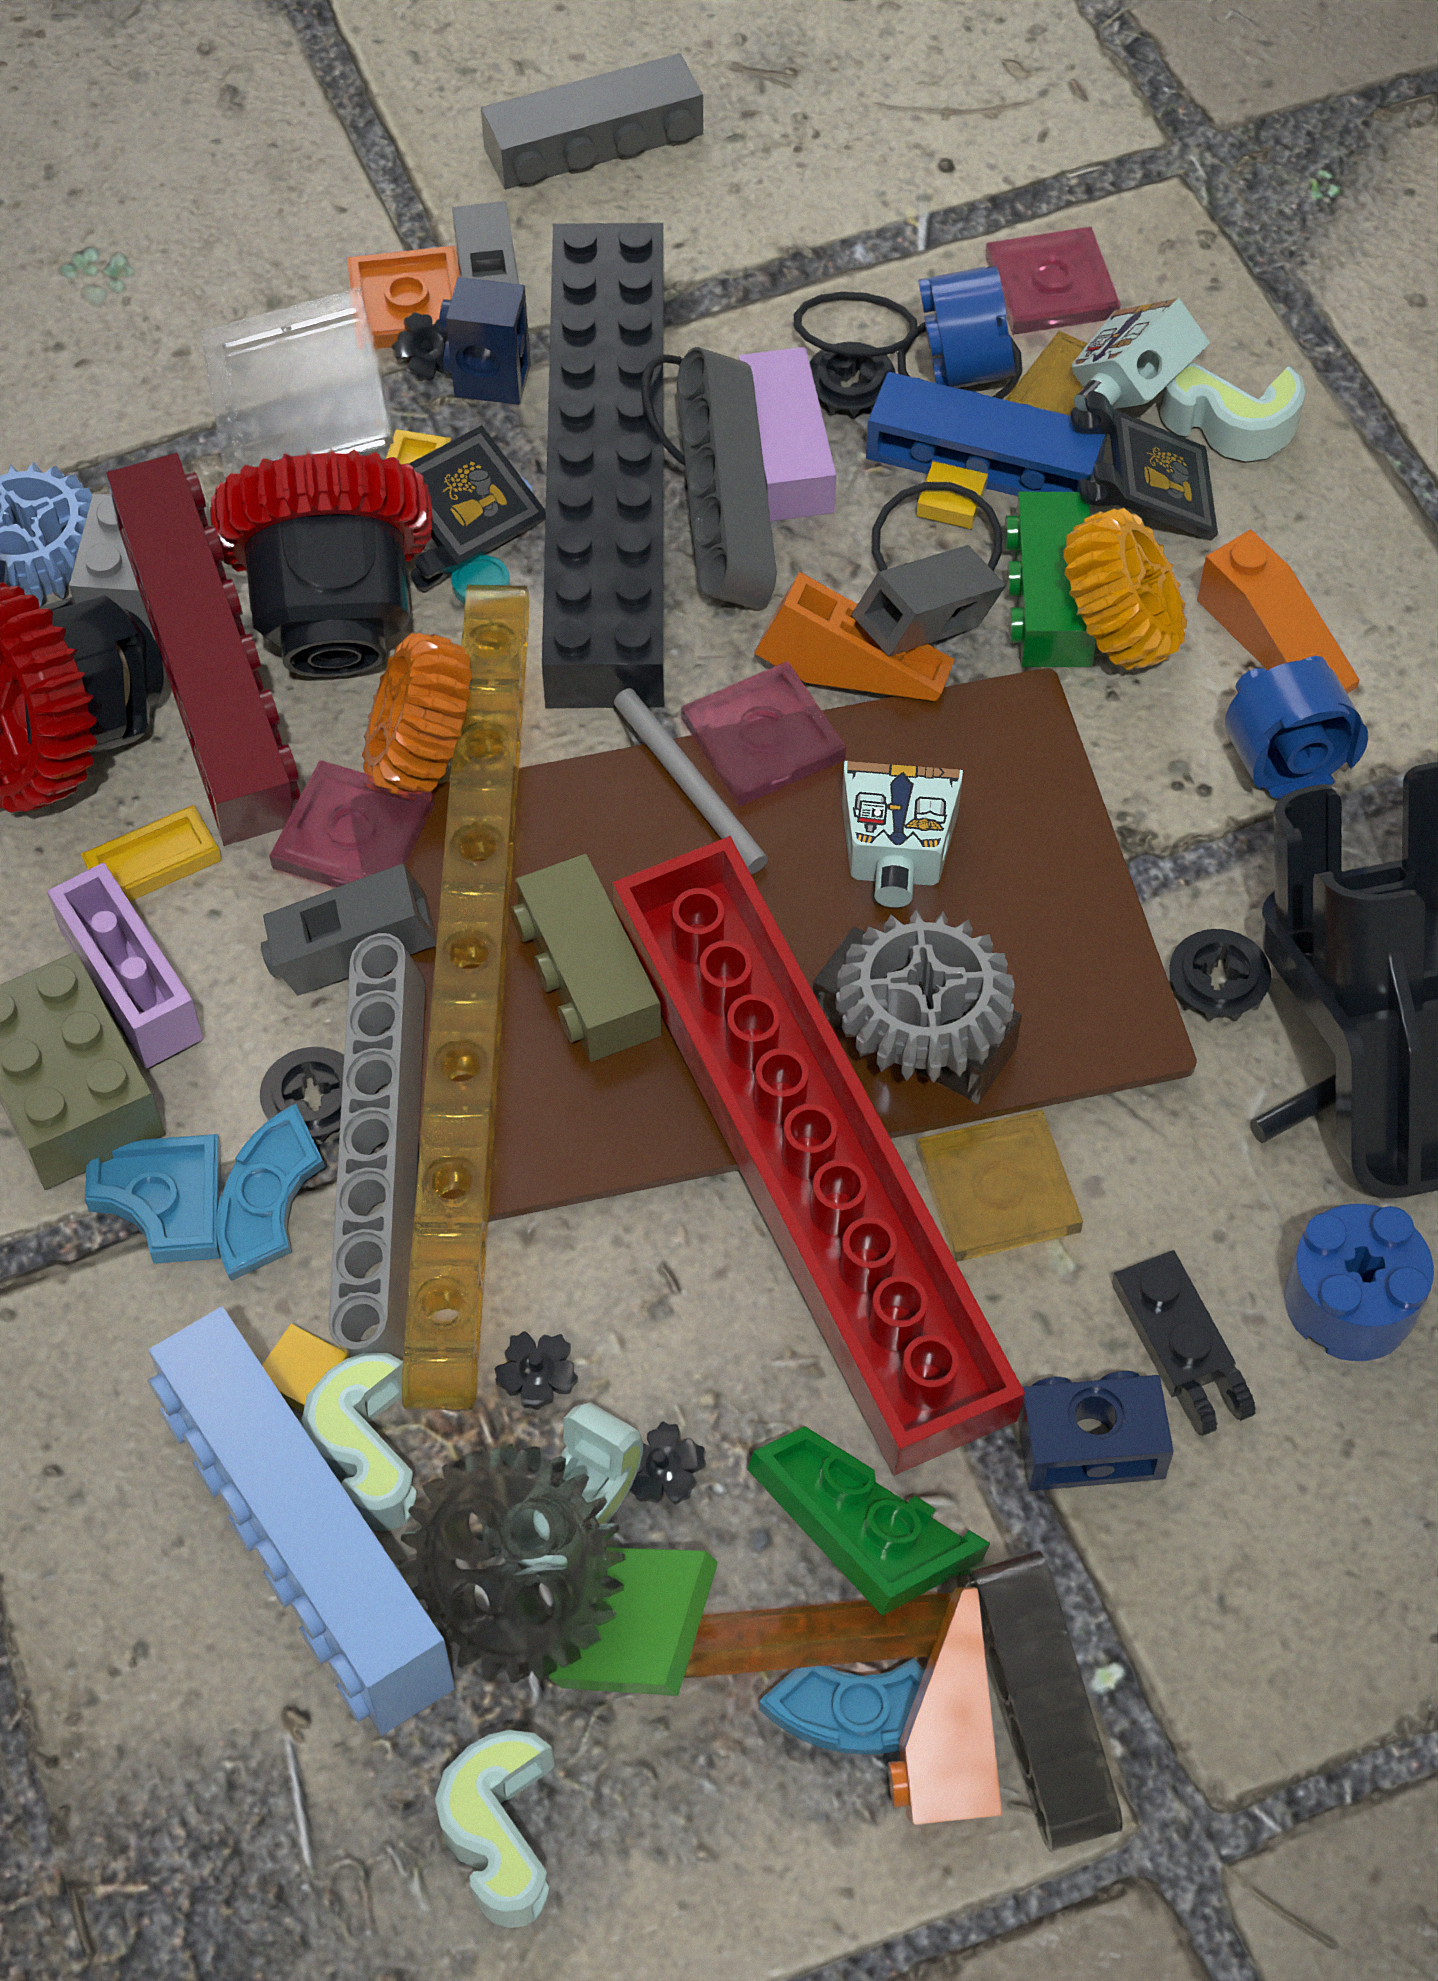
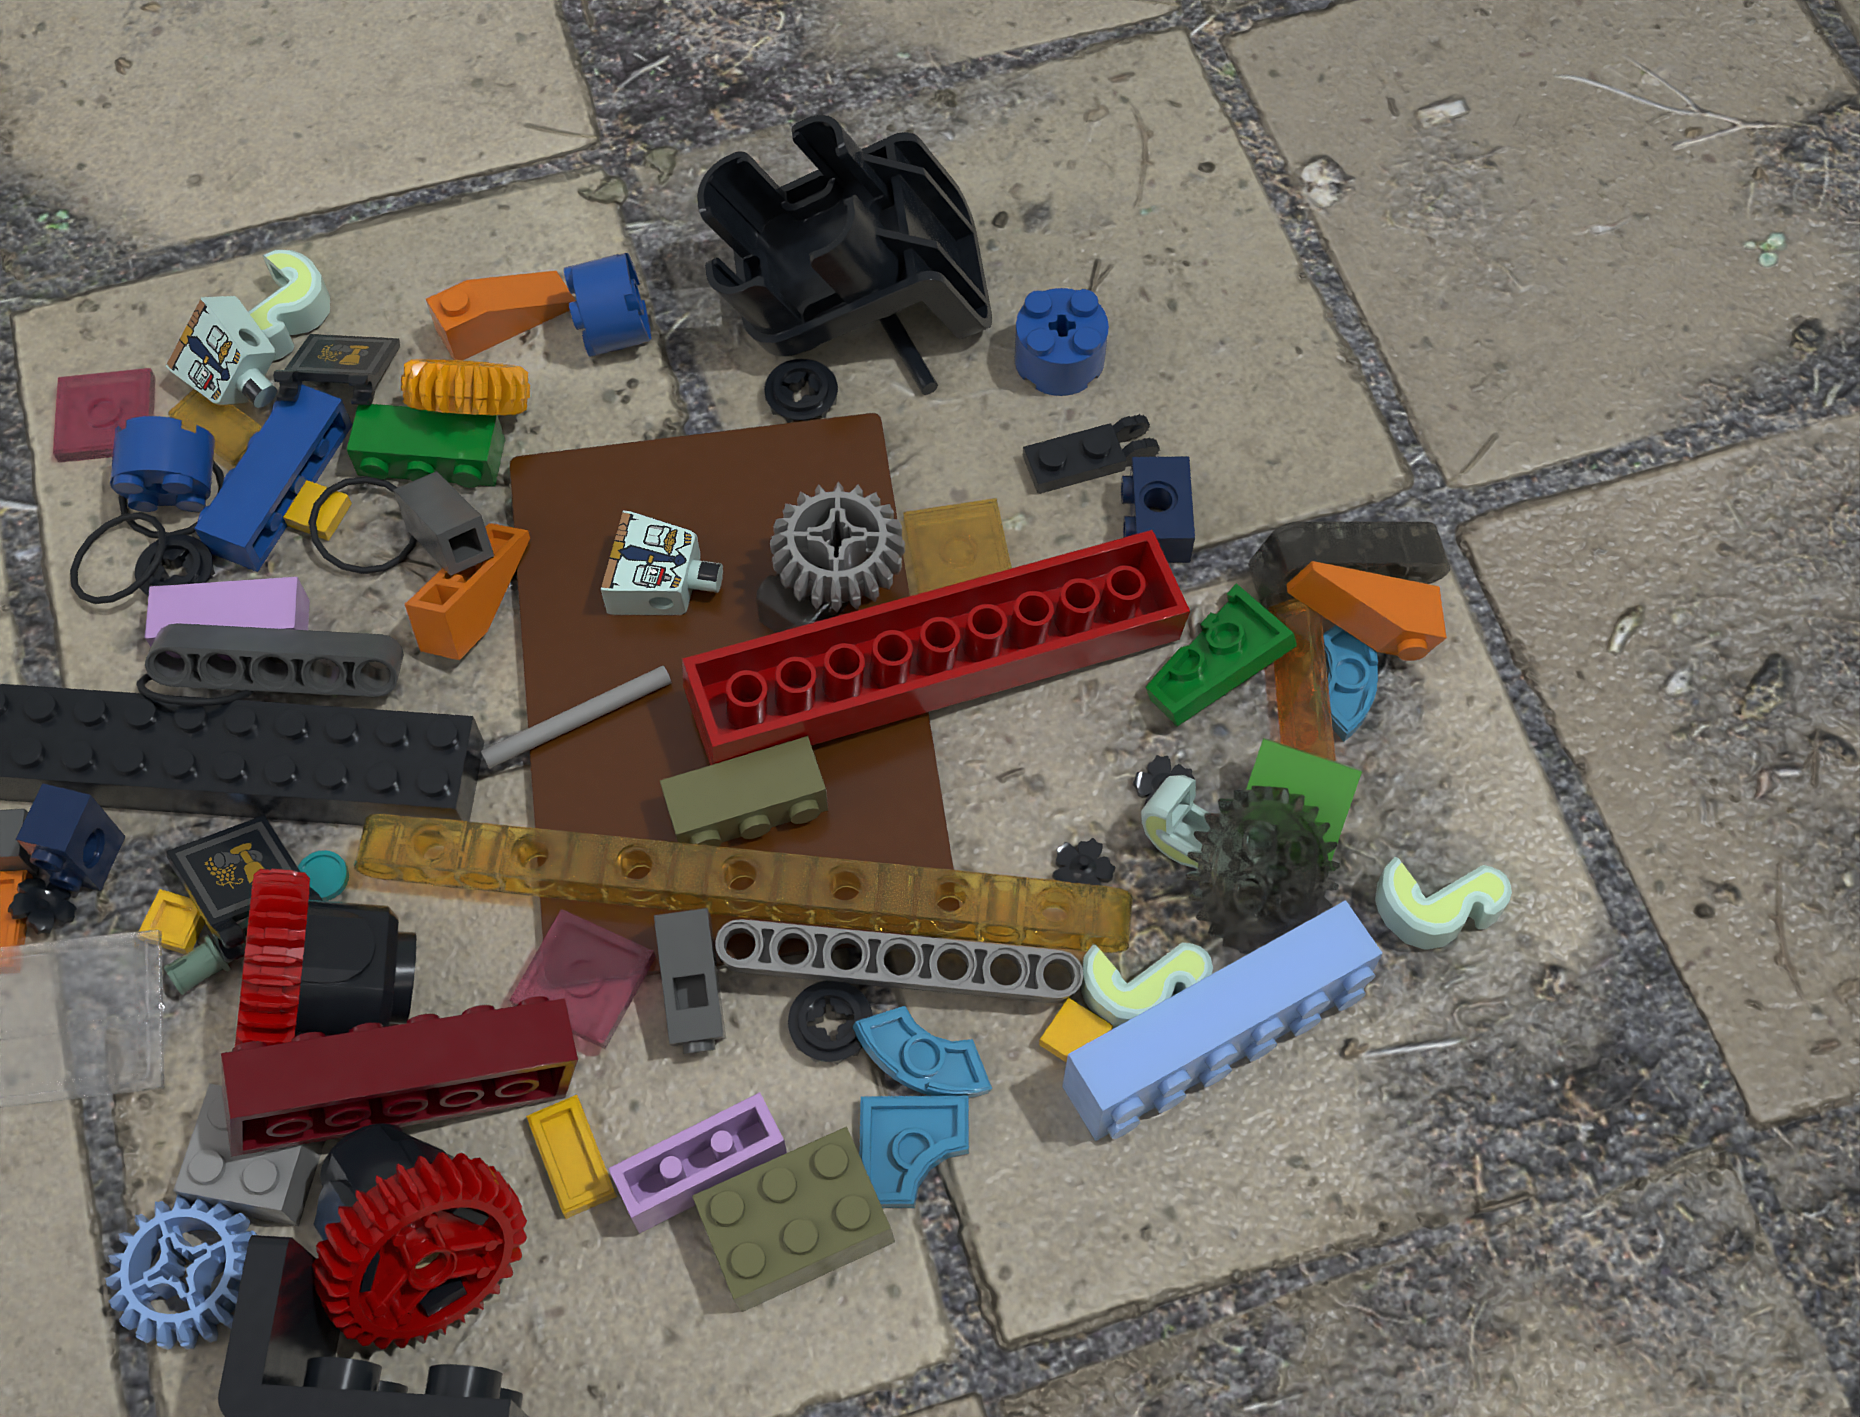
camera: 85 degrees left, 5 degrees up
orange gear [362,633,472,799] -> none
clear pink tile [681,661,846,807] -> none

